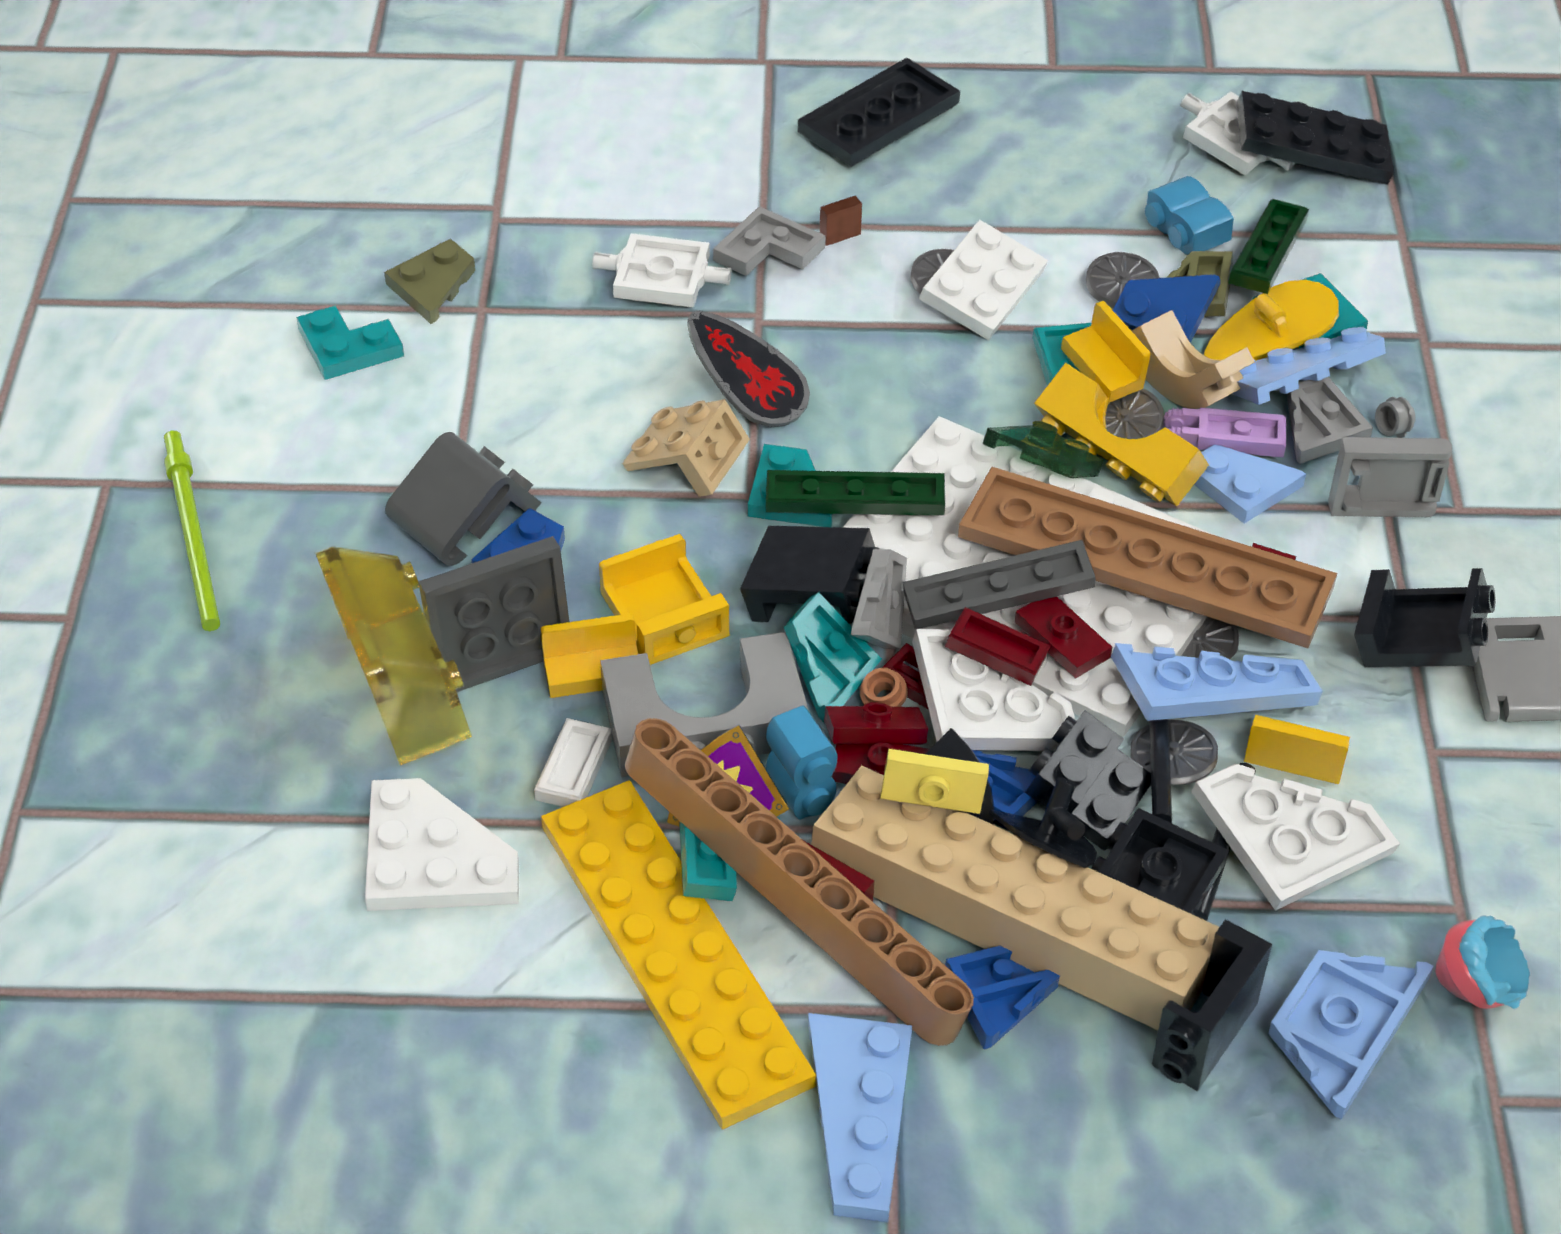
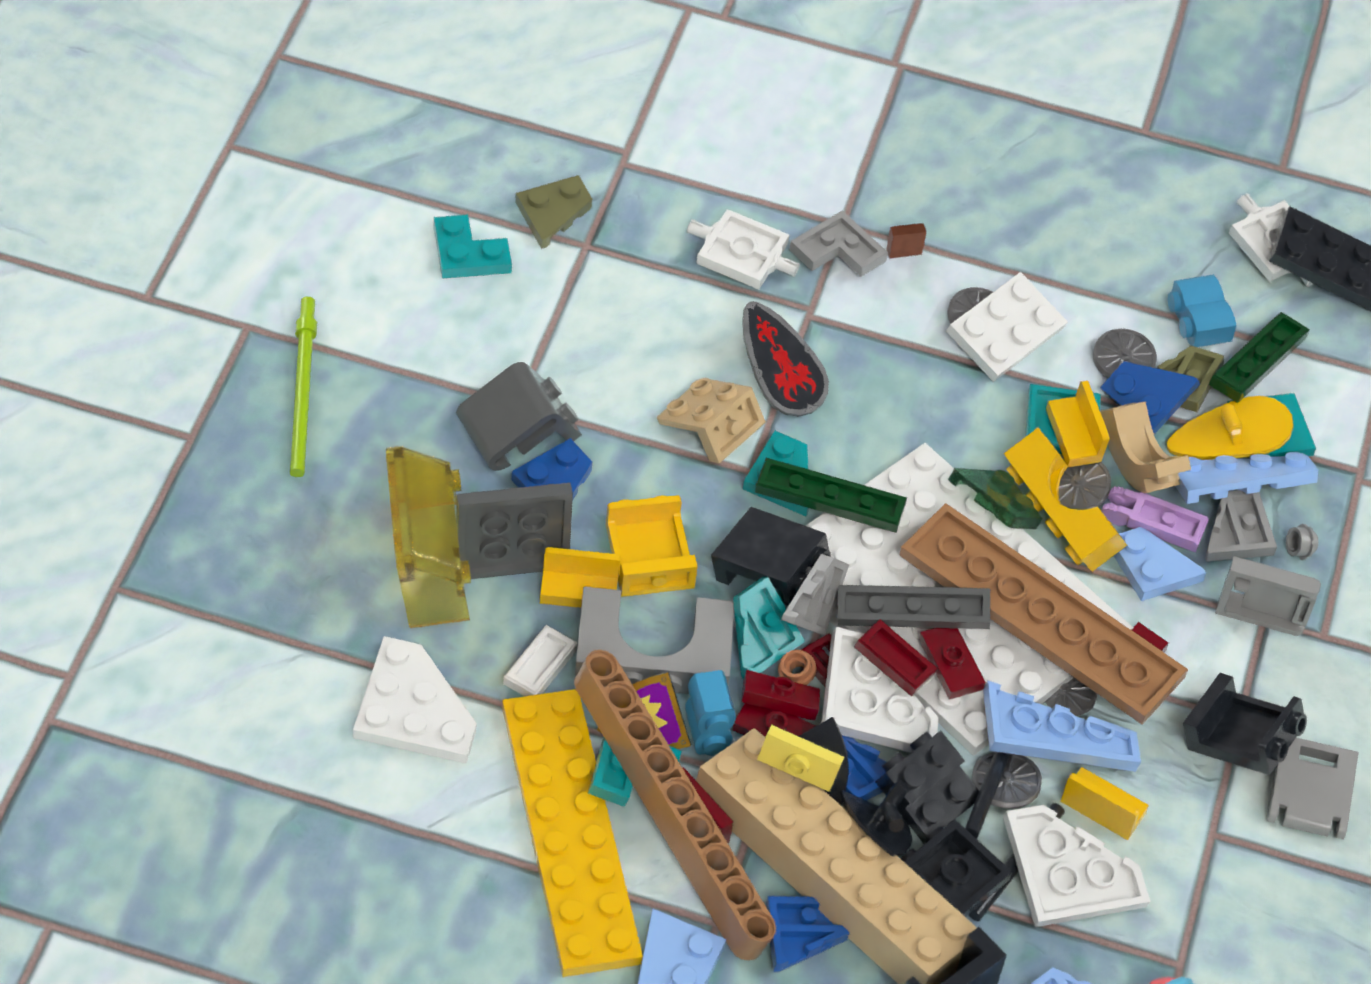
camera: 10 degrees right, 5 degrees up
black plate [798,57,960,167] -> none

